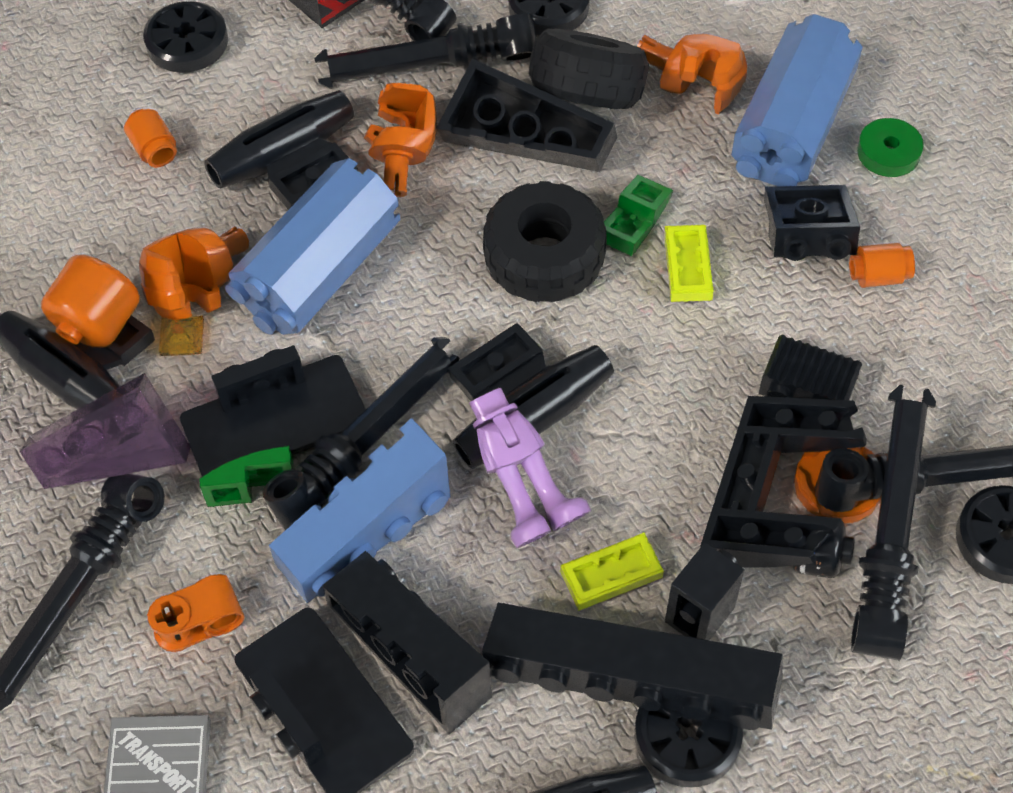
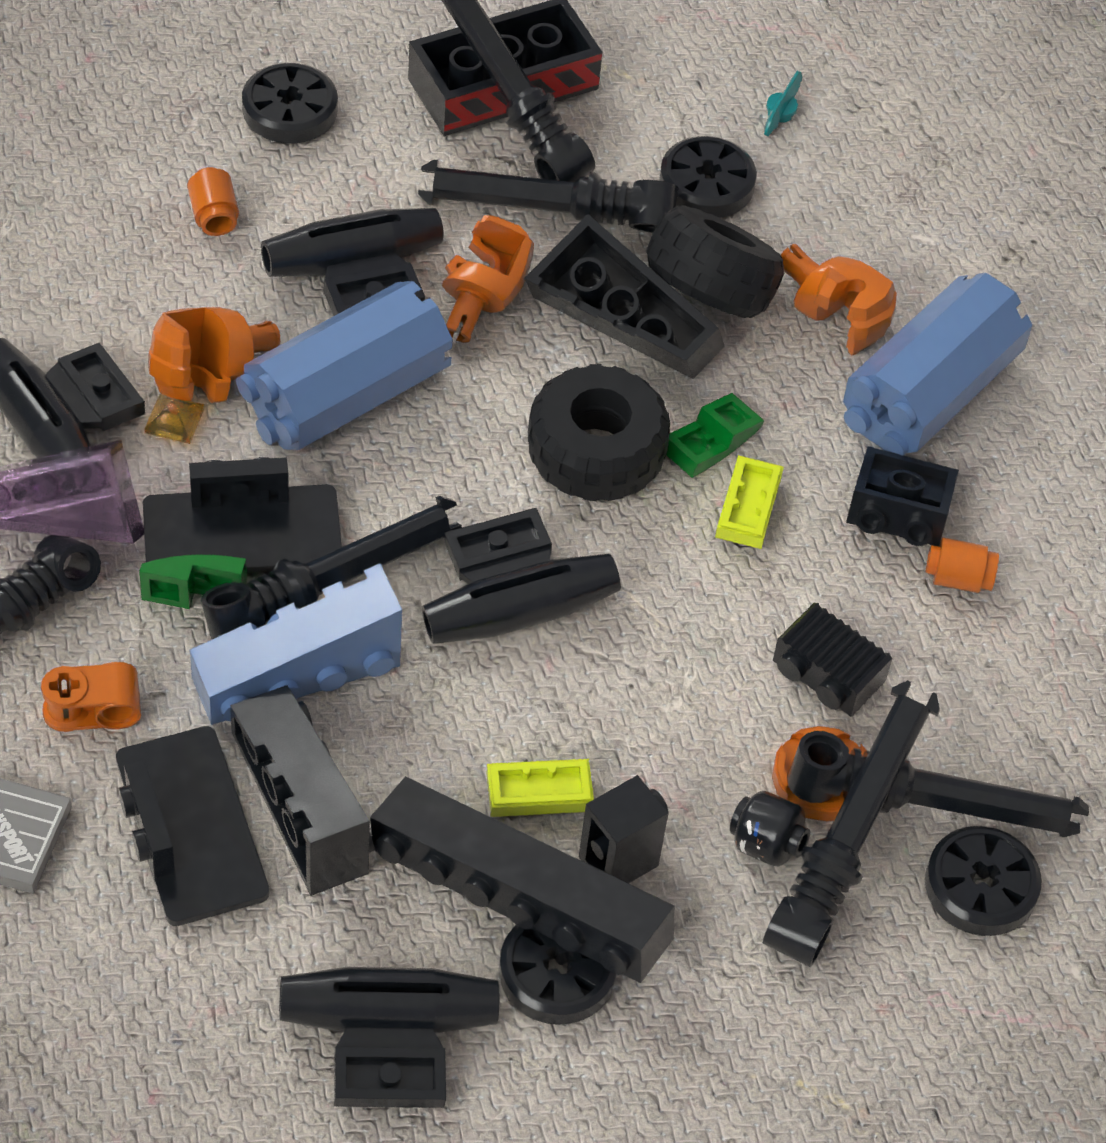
camera: 10 degrees right, 5 degrees down
orange head [41,255,140,348] -> none
lavender piece [469,388,591,548] -> none
black wedge [700,396,867,568] -> none
green piece [857,118,924,177] -> none

